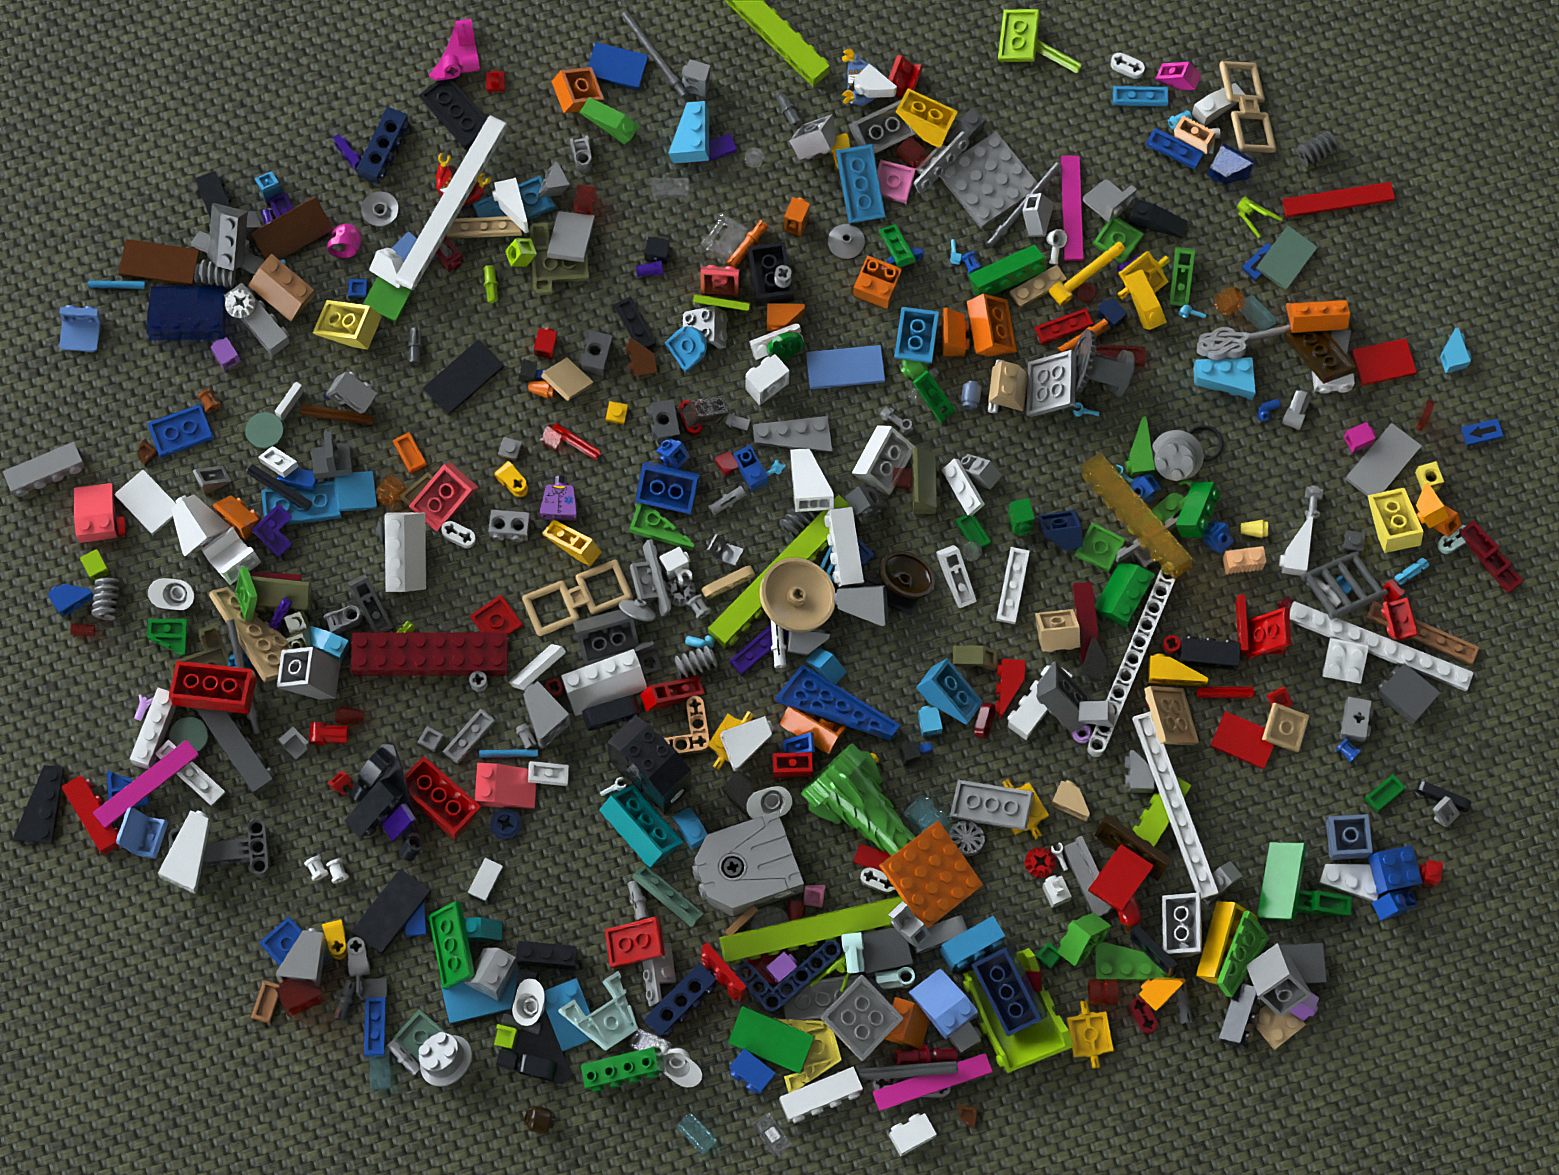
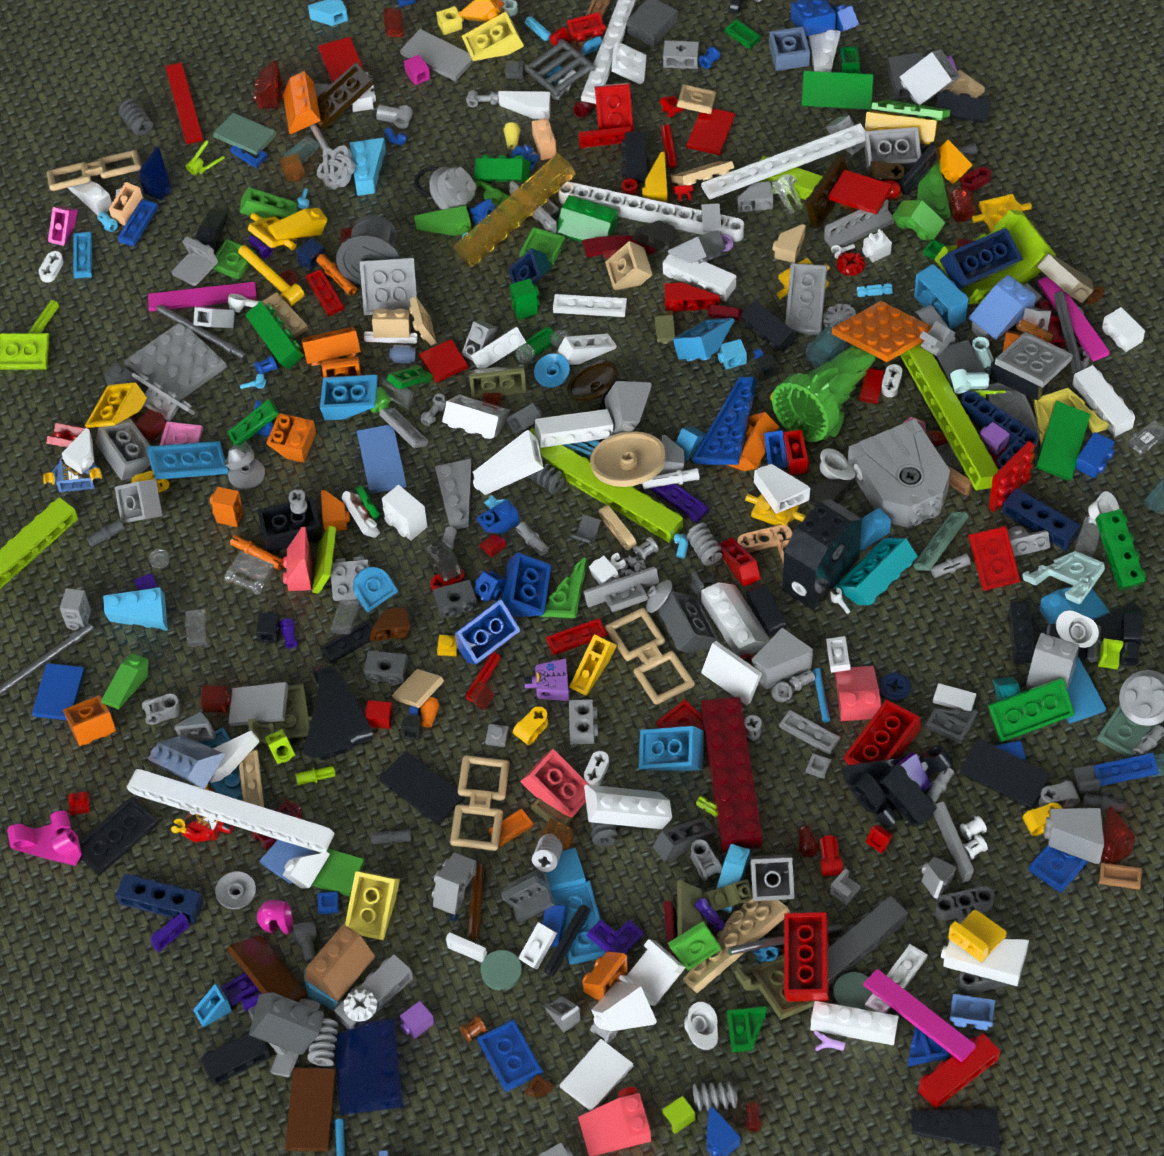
camera: 90 degrees left, 15 degrees down
none -> sand blue slope [148,735,225,789]
none -> light grey piece [224,441,255,470]
none -> clear red slope [254,60,282,109]
none -> dark grey pin [292,921,316,963]
none -> black panel [303,663,373,760]
none -> clear tile [331,600,360,634]
none -> light grey tile [379,408,429,448]
none -> tan plate [409,296,437,346]
none -> red tile [419,340,468,383]
none -> tan bar [450,755,510,851]
none -> blue slope [455,599,521,664]
none -> clear tile [516,344,534,363]
none -> light grey piece [531,834,563,872]
none -> dark azure dish [534,353,570,388]
none -> red tile [546,618,607,655]
none -> dark azure tile [581,36,602,55]
none -> dark azure slope [639,726,704,771]
none -> black brick [740,299,797,353]
none -> clear piece [770,174,804,214]
none -> light grey tile [772,682,793,703]
none -> medium azure axle [857,283,892,297]
none -> dark brown piece [870,161,904,180]
none -> light grey slope [921,857,956,899]
none -> dark grey wing [925,709,979,744]
none -> light grey pin [927,768,954,805]
none -> light grey tile [933,802,974,882]
none -> yellow bracket [948,910,1006,963]
none -> clear orange axle [1016,319,1053,343]
none -> light grey brick [1022,308,1051,336]
none -> dark tan slope [1037,253,1094,303]

